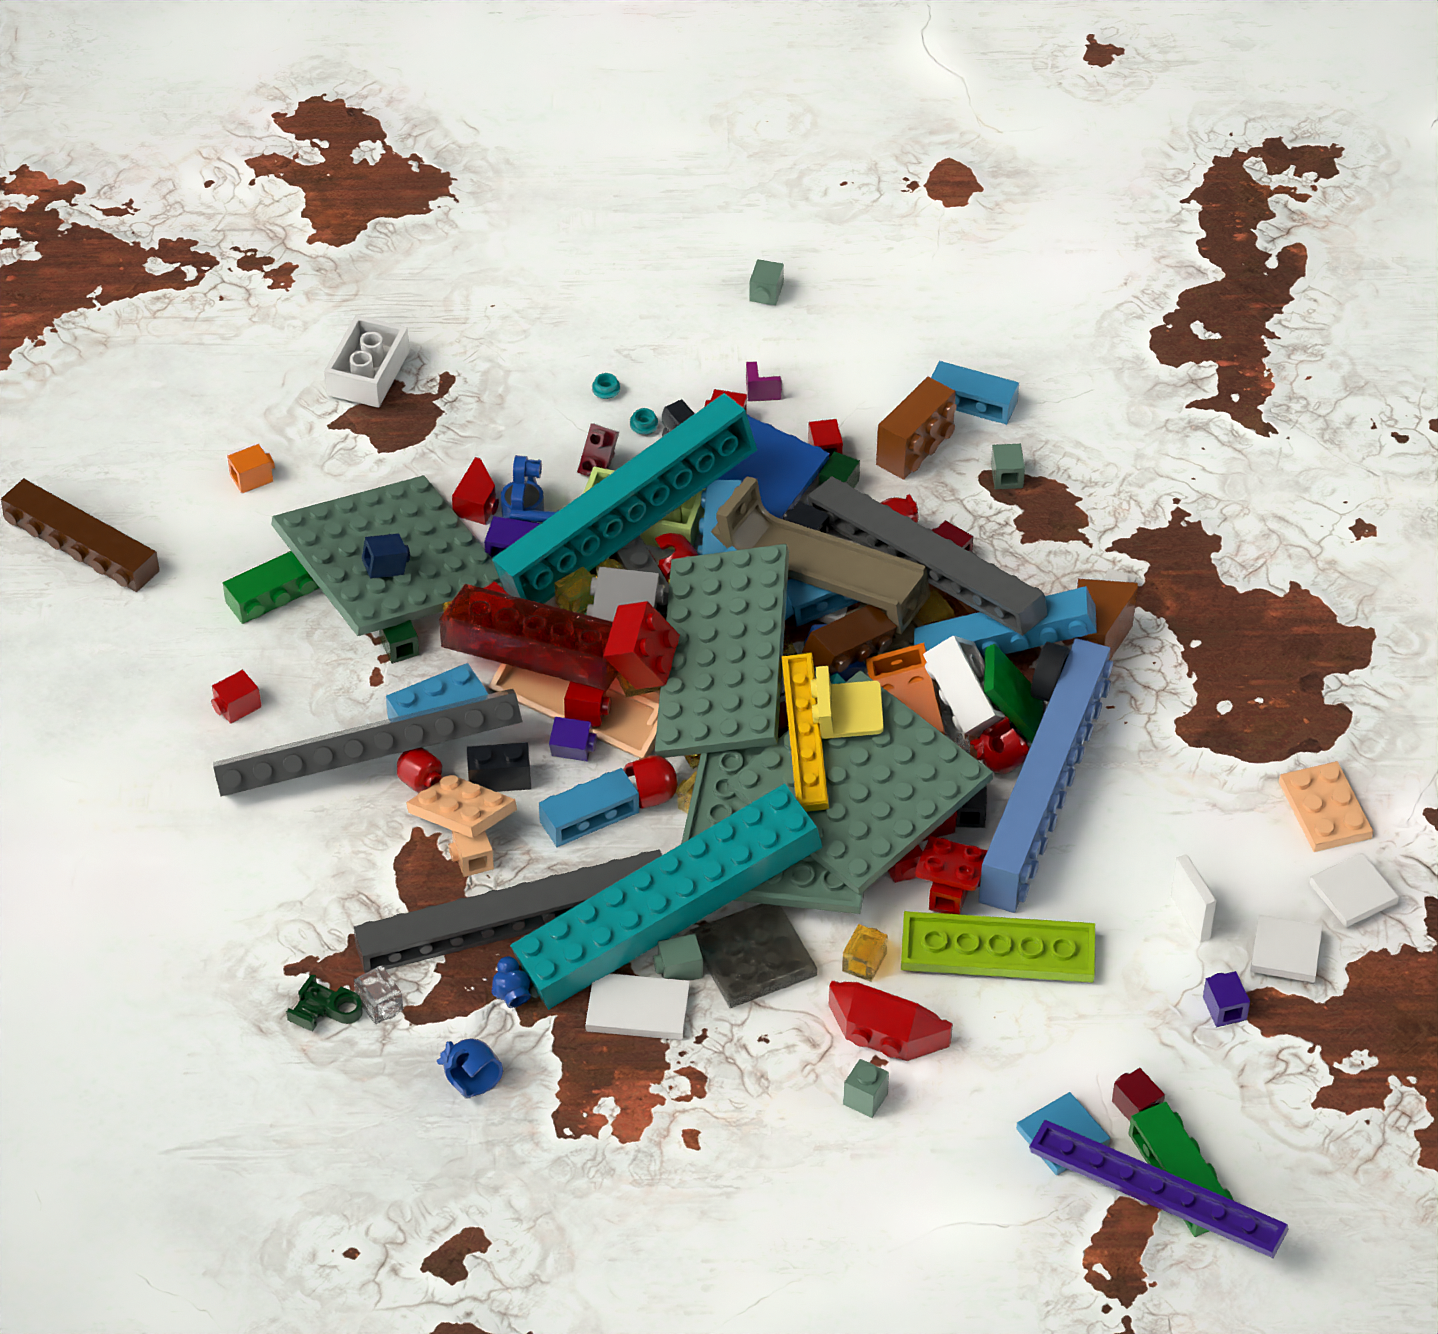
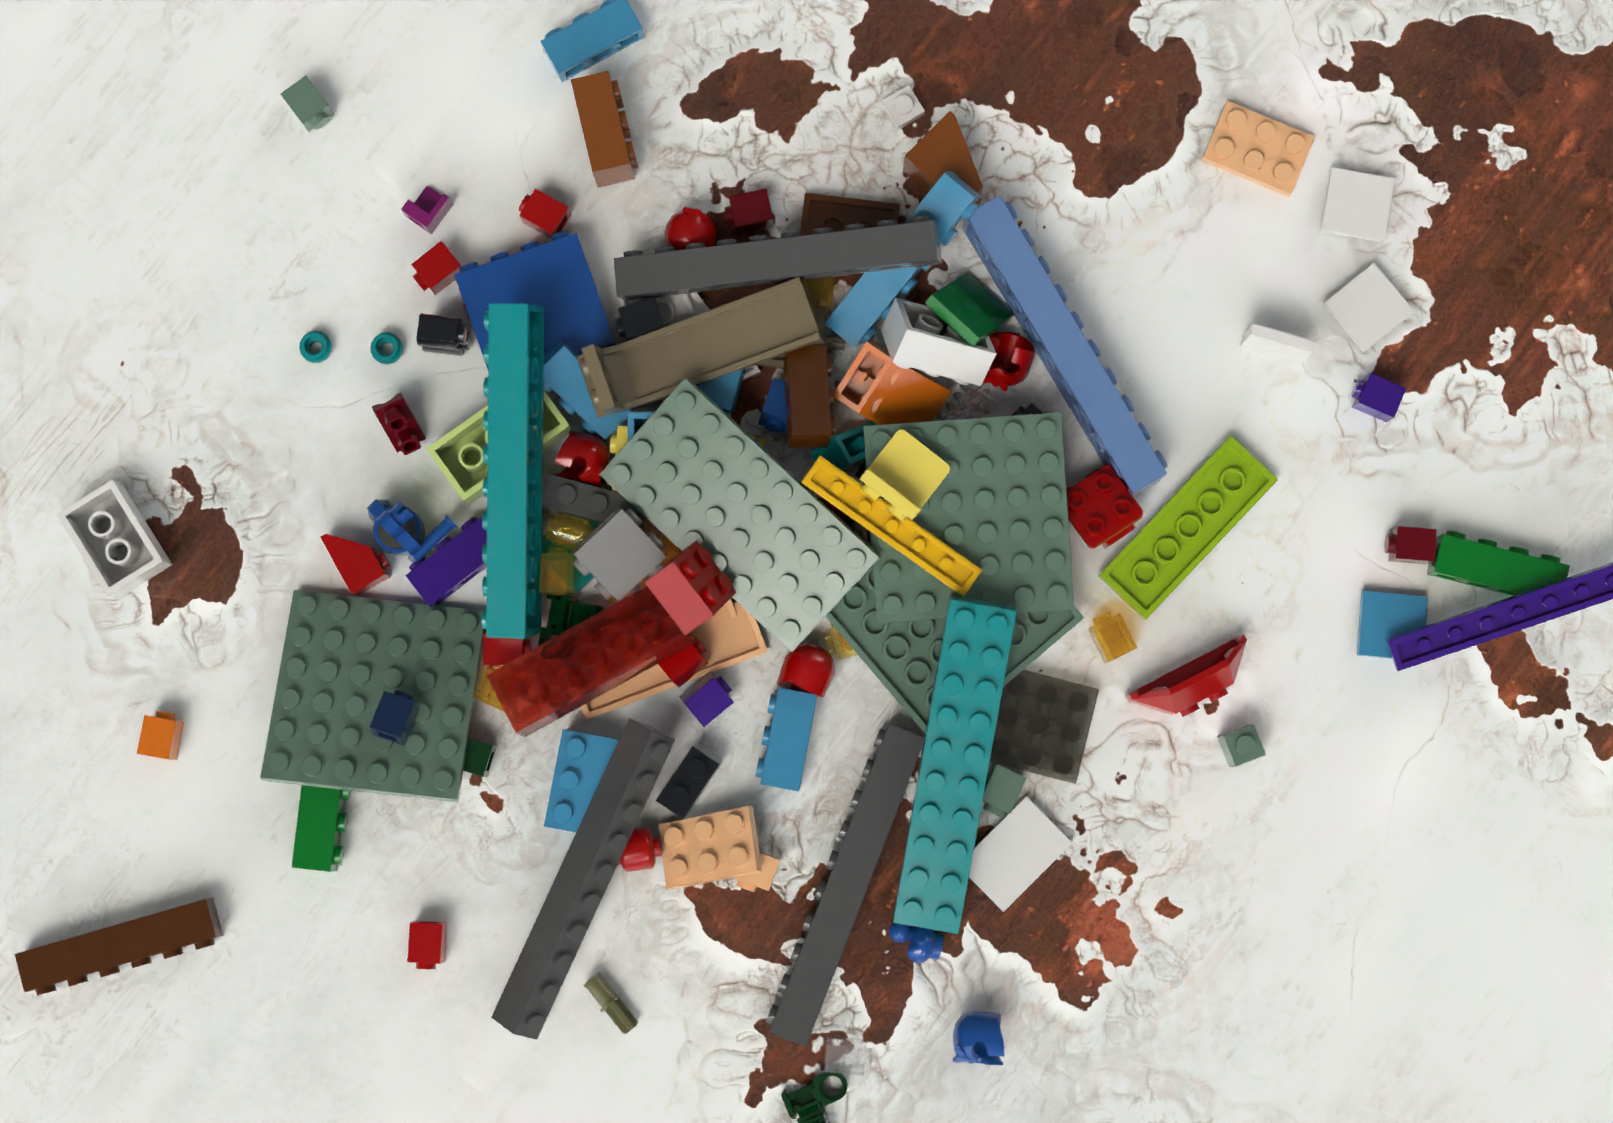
camera: 50 degrees left, 35 degrees up
dark green brick [819,451,860,488] -> none
sand green brick [991,443,1025,489] -> none
black tyre [1031,642,1070,702] -> none
none -> olive axle [584,972,638,1034]

